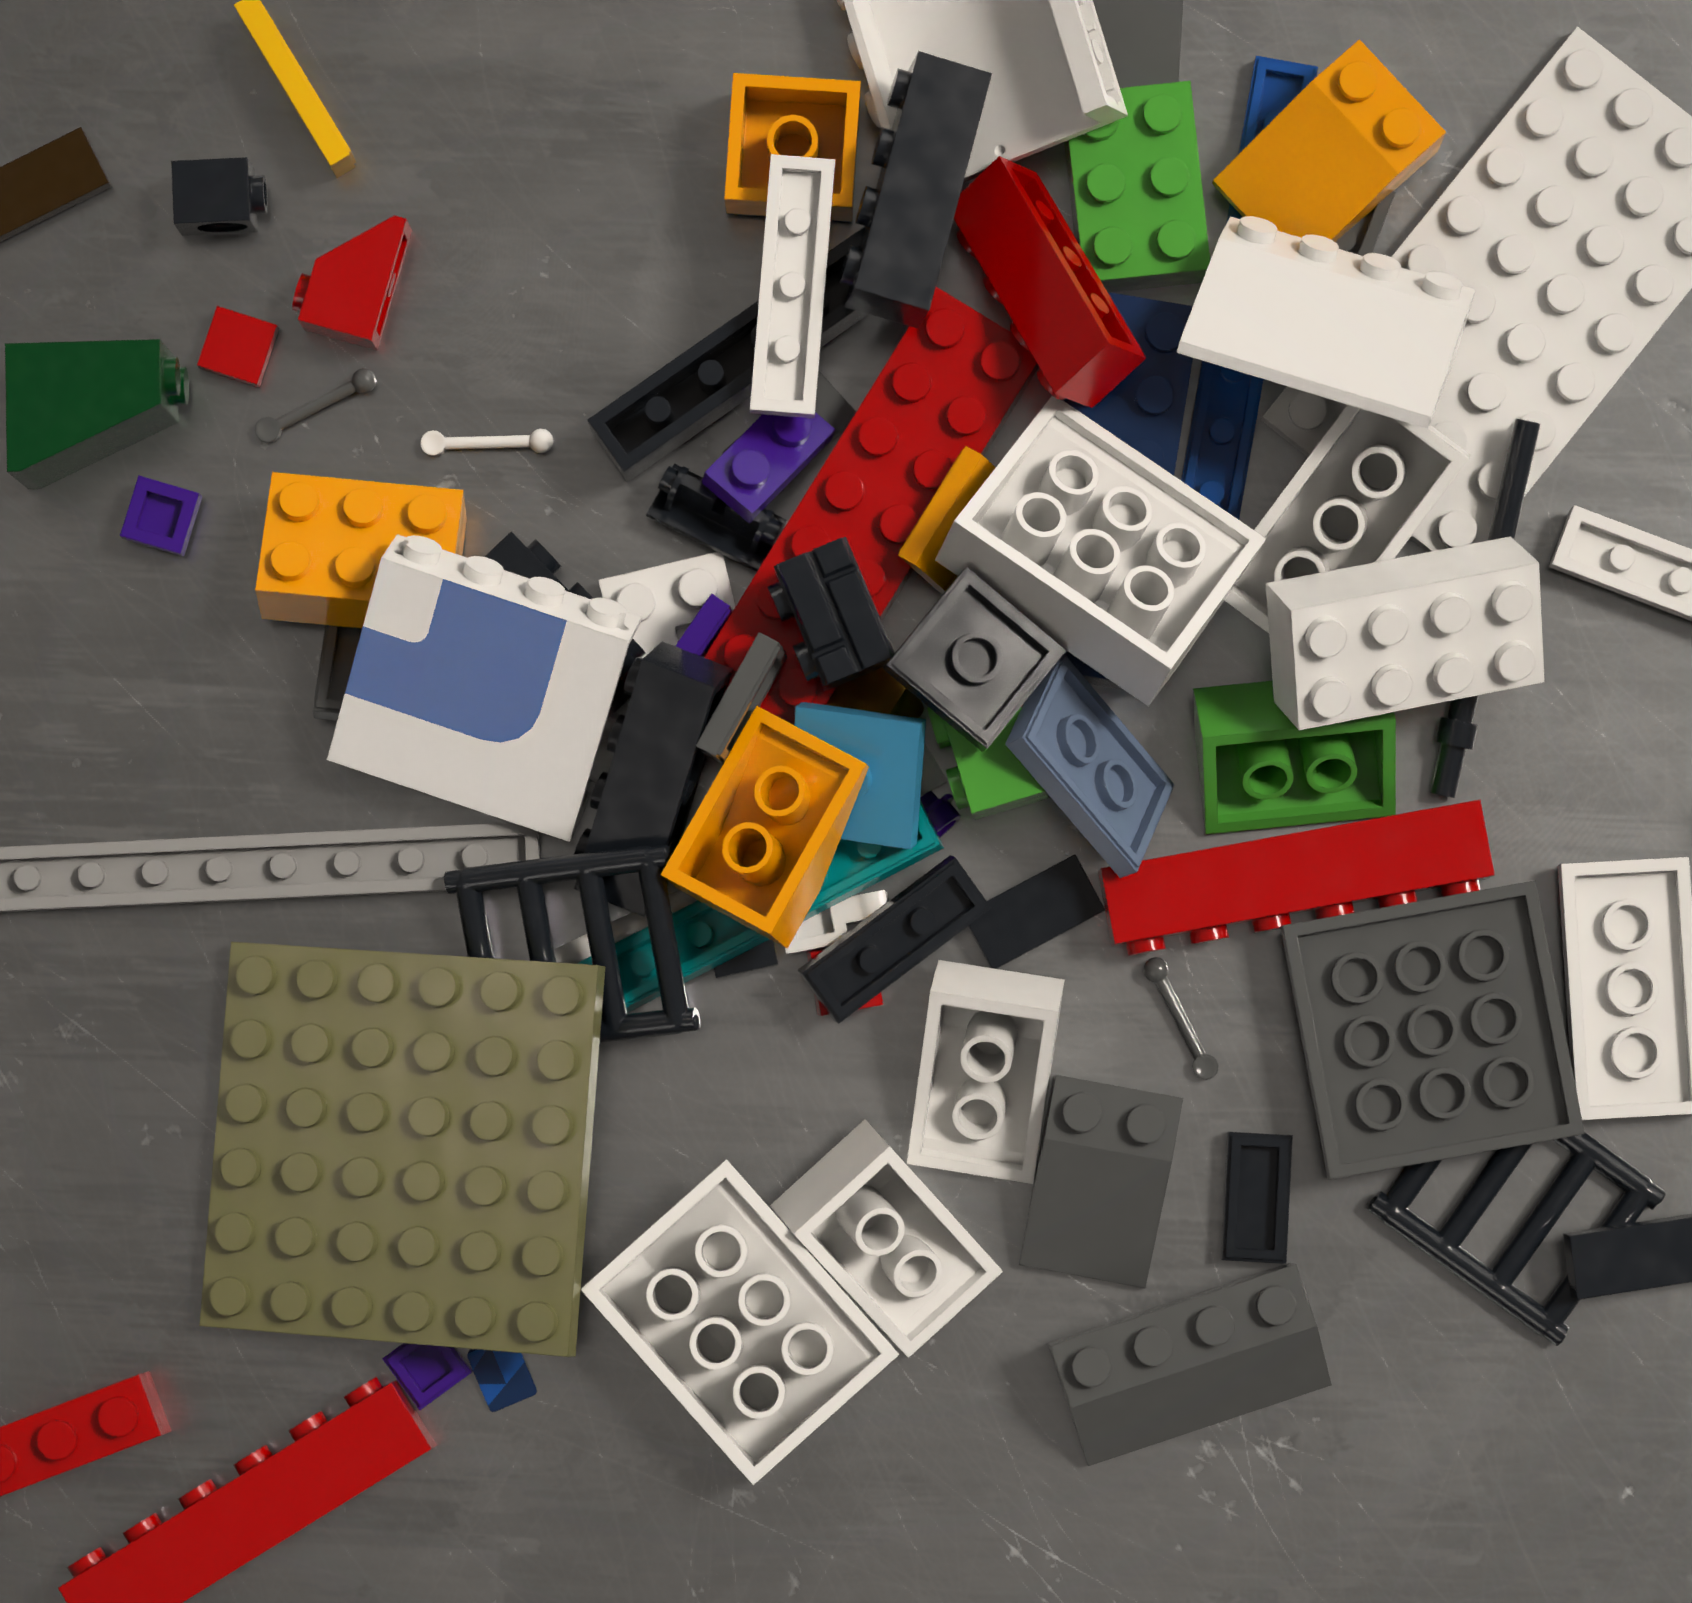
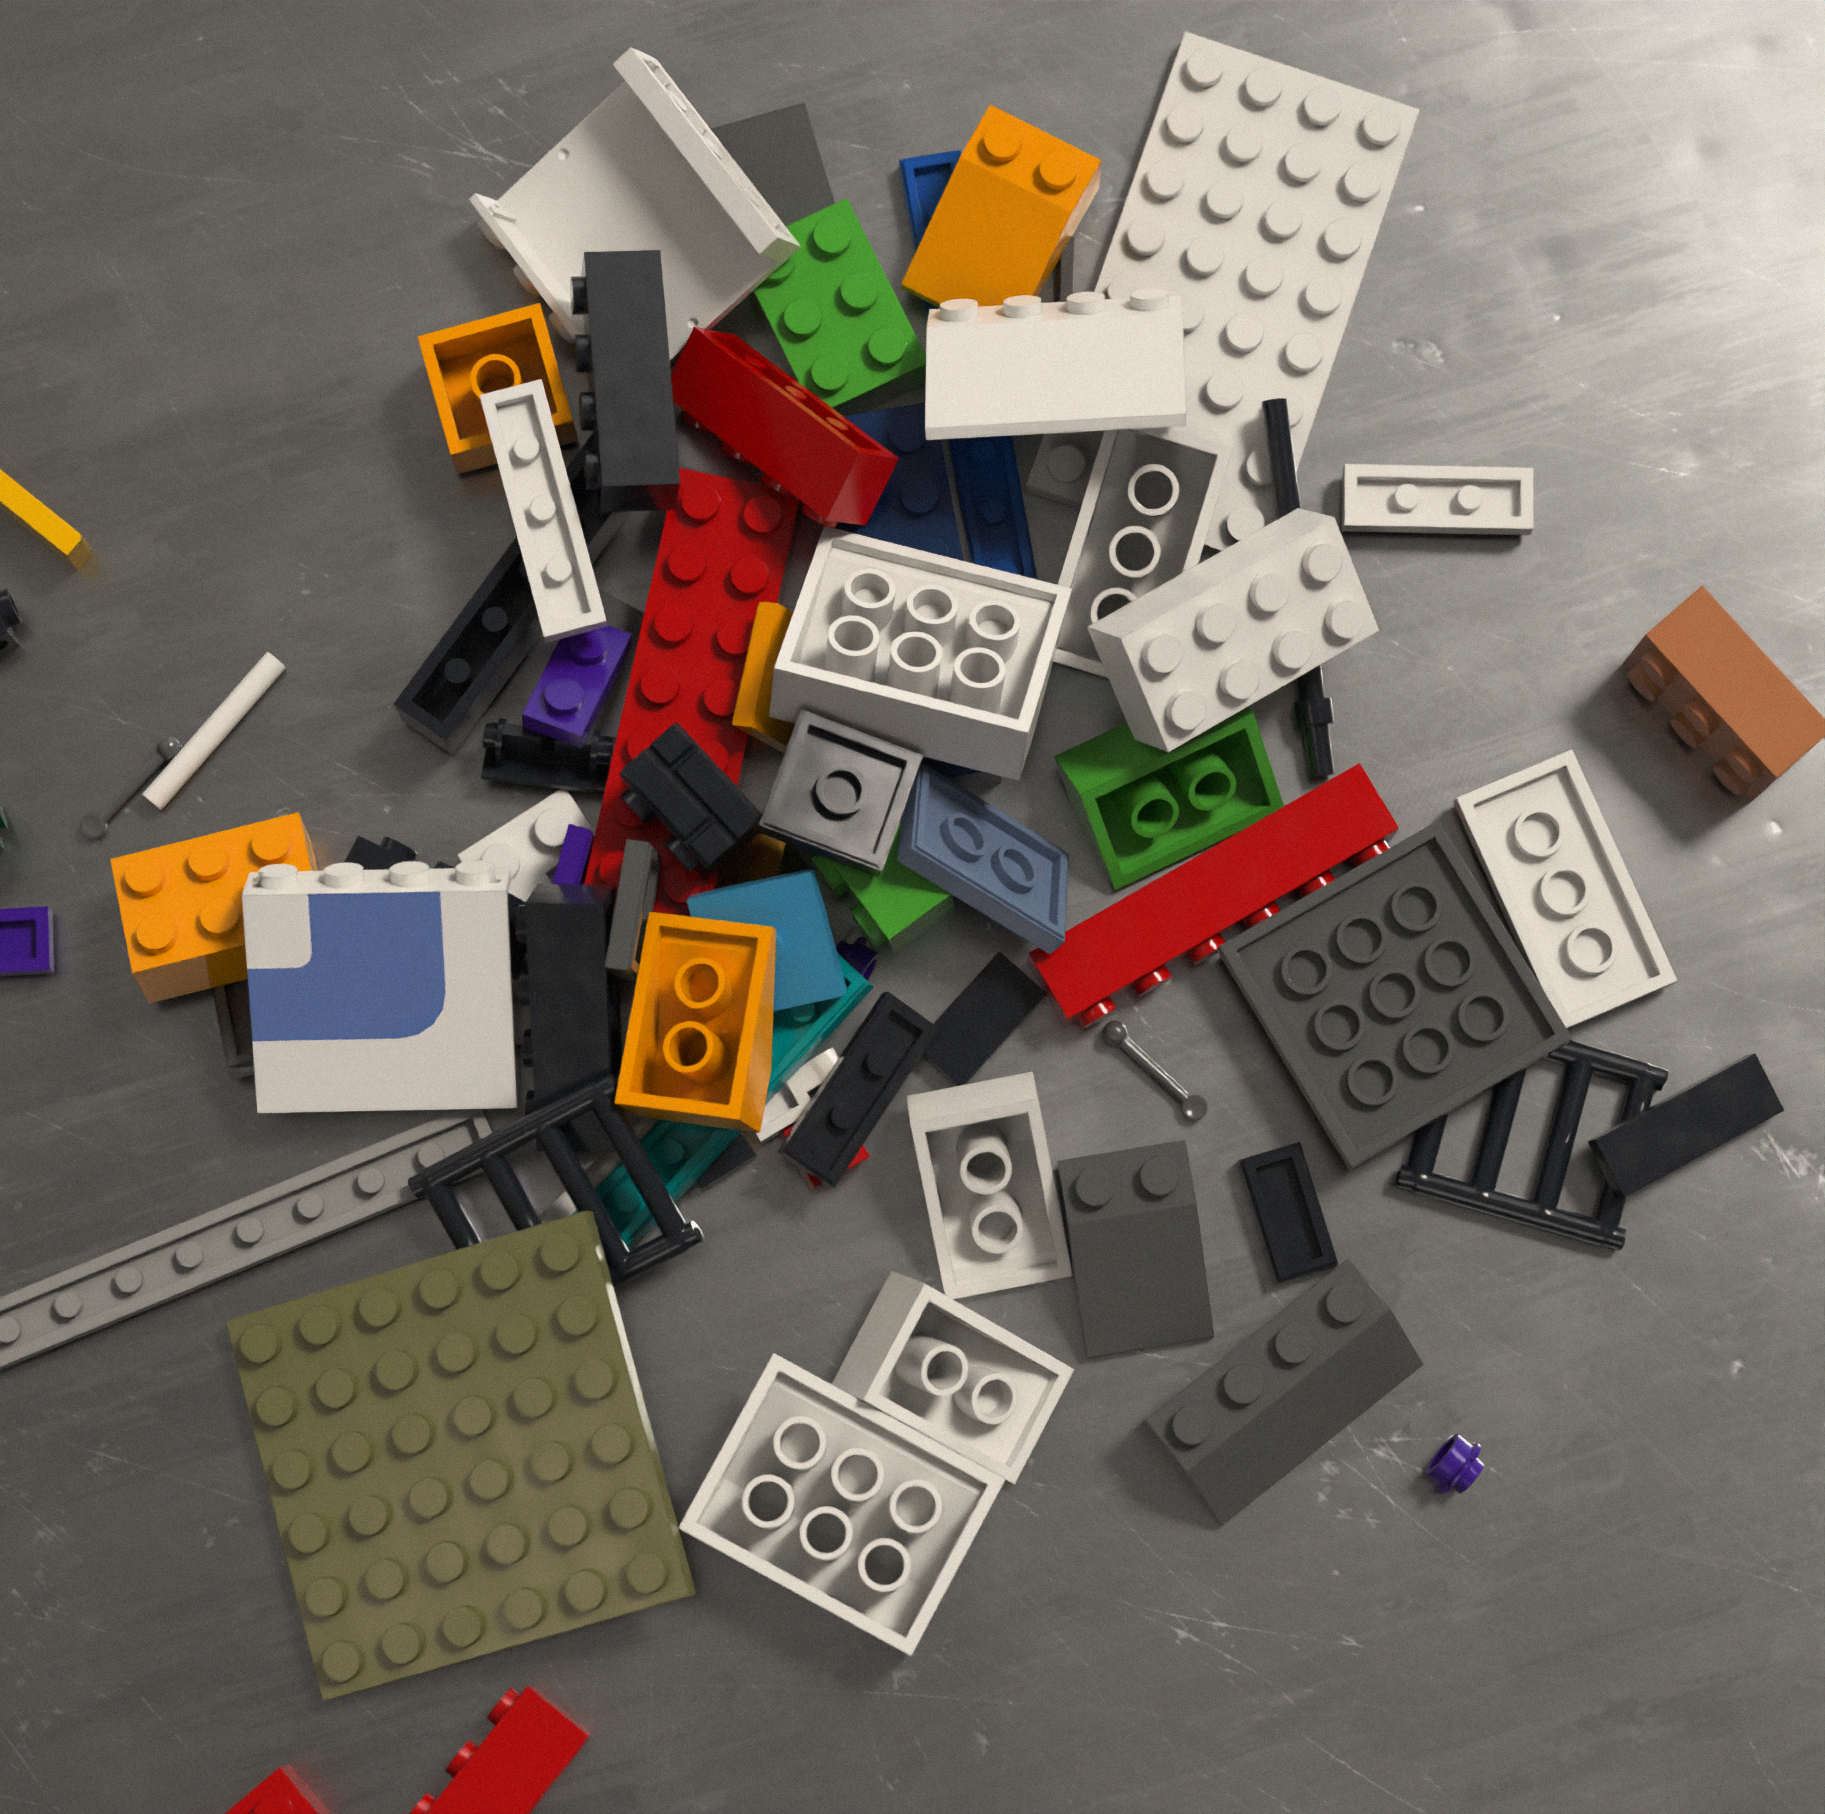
camera: 25 degrees left, 5 degrees down
red tile [197,306,280,388] -> none
red slope [292,215,412,351] -> none
dark purple tile [382,1343,473,1410] -> none
white hinge [421,428,554,457] -> none
dark blue sticker [467,1349,537,1412] -> none
none -> white bar [142,652,286,811]
none -> dark purple plate [1425,1434,1484,1495]

